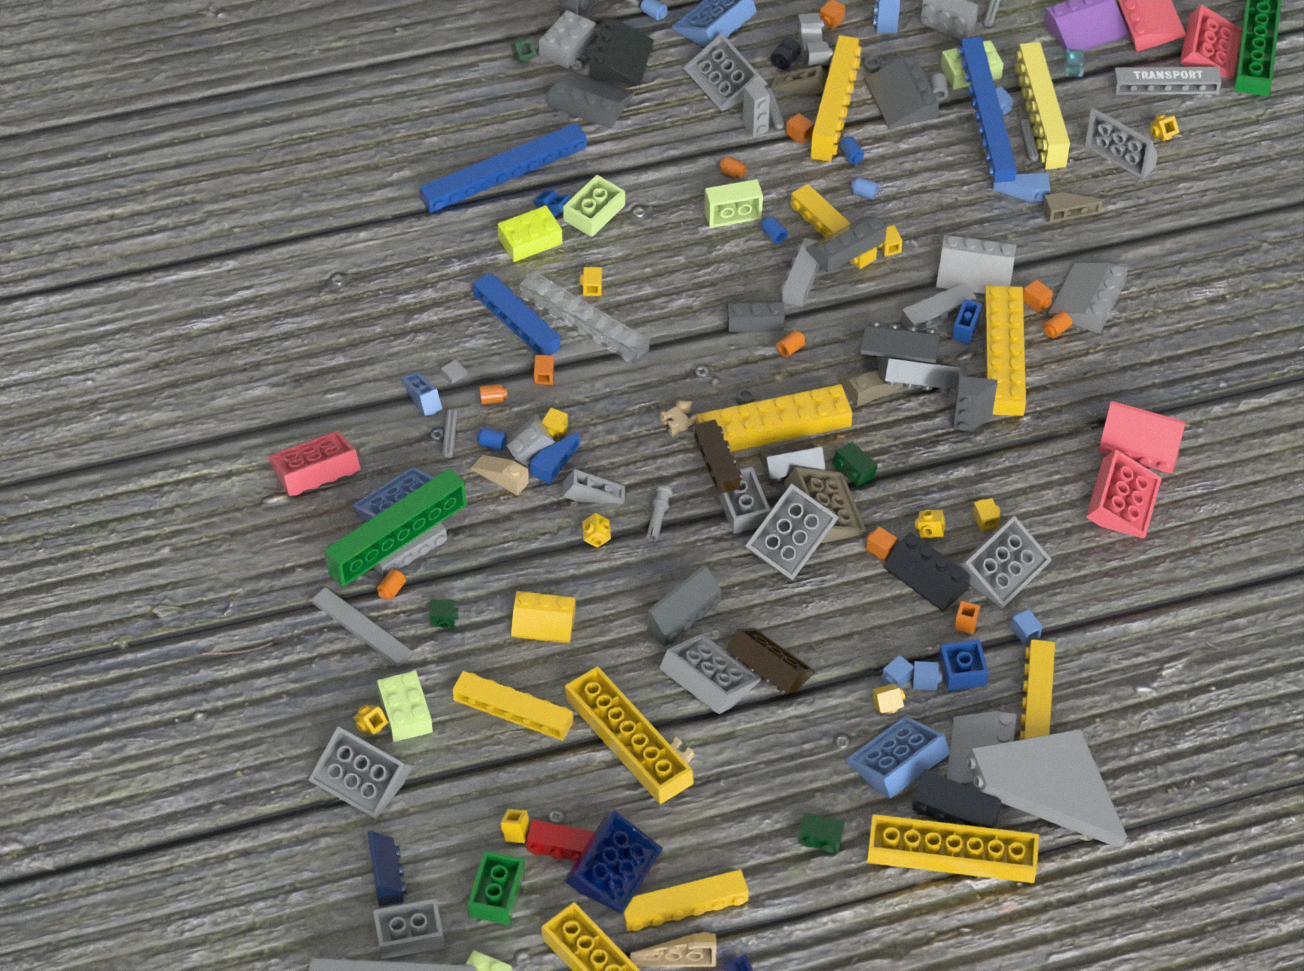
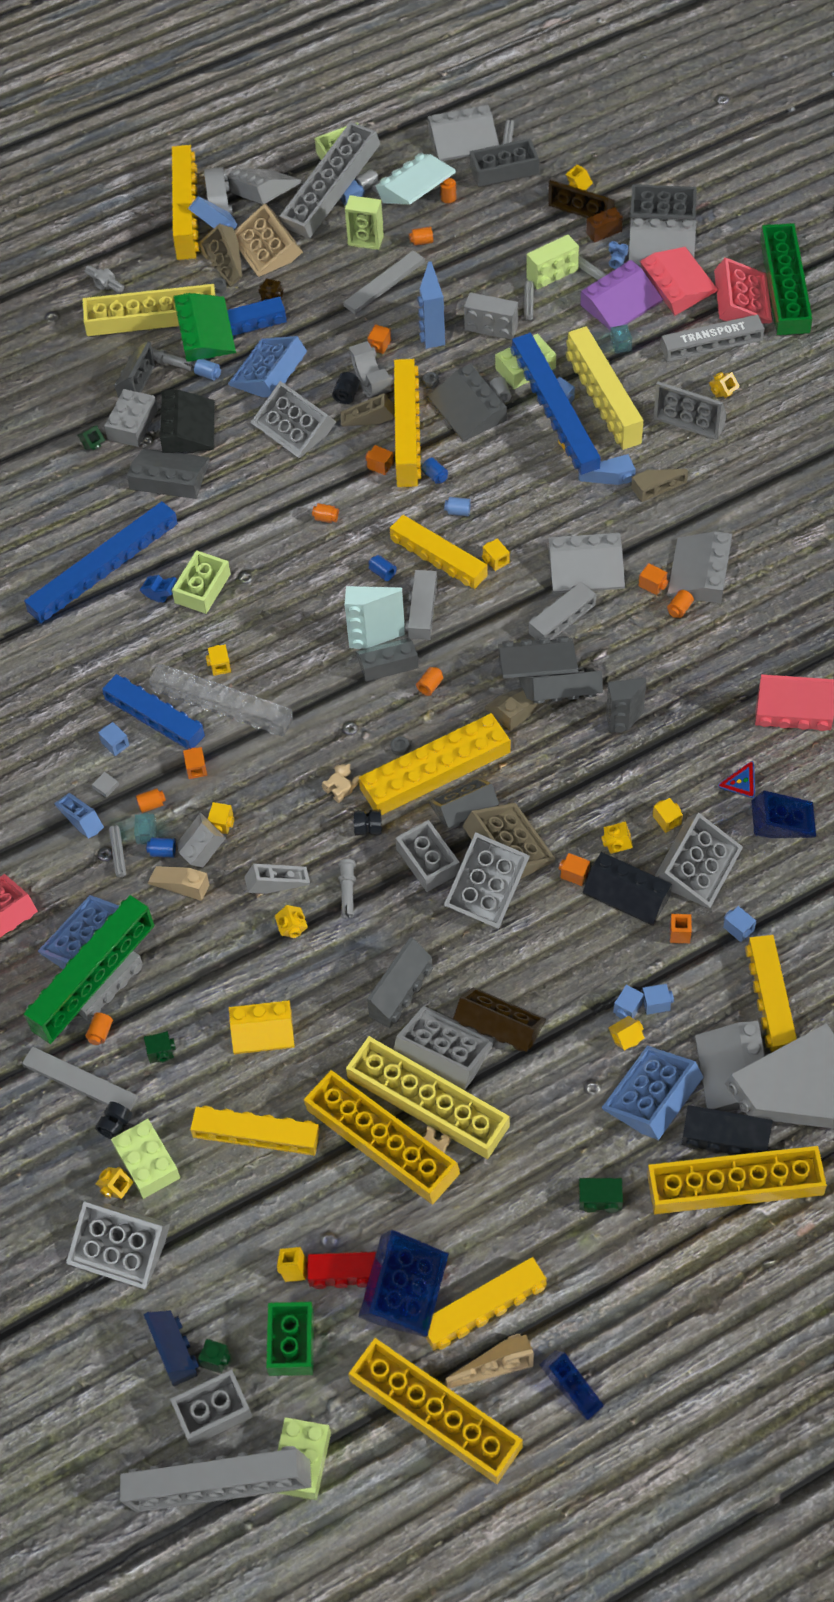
camera: 10 degrees left, 5 degrees up
neon yellow brick [497,205,562,262] -> none
blue slope [529,432,580,484] -> none
dark brown brick [693,419,743,495] -> none
yellowish green brick [704,179,763,228] -> none
light grey brick [743,81,770,137] -> none
light grey axle [766,88,784,130] -> none
dark grey slope [806,216,887,273] -> none
dark green brick [832,442,878,487] -> none
blue brick [939,639,989,691] -> none
blue brick [952,299,982,345] -> none
yellow brick [984,285,1026,416] -> none
light grey axle [1020,119,1039,162] -> none
coral slope [1086,449,1162,538] -> none
none -> black wheel [95,1101,133,1139]
none -> medium blue brick [98,722,130,756]
none -> clear light blue brick [134,813,157,844]
none -> dark green brick [198,1338,231,1374]
none -> light aqua slope [345,586,405,649]
none -> light yellow brick [346,1036,510,1160]
none -> black wheel [354,809,382,836]
none -> piece [718,761,755,798]
none -> clear blue slope [751,790,816,838]

